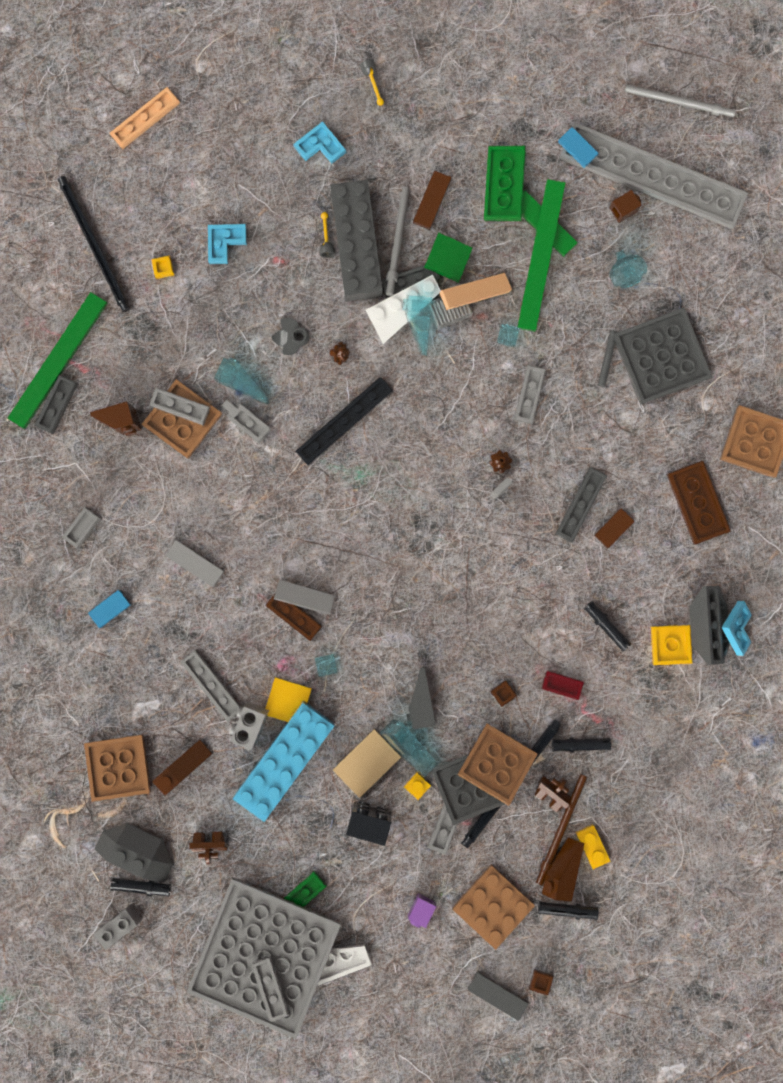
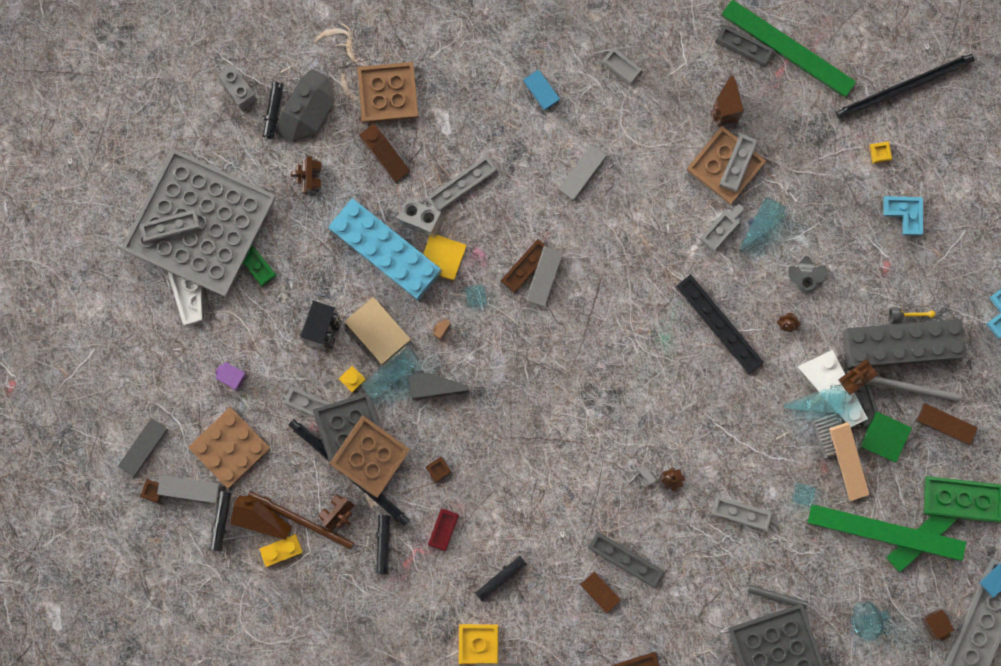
camera: 95 degrees right, 5 degrees down
none -> light grey tile [157,475,219,503]
none -> medium nougat plate [433,318,451,341]
none -> reddish brown hips [838,359,879,396]

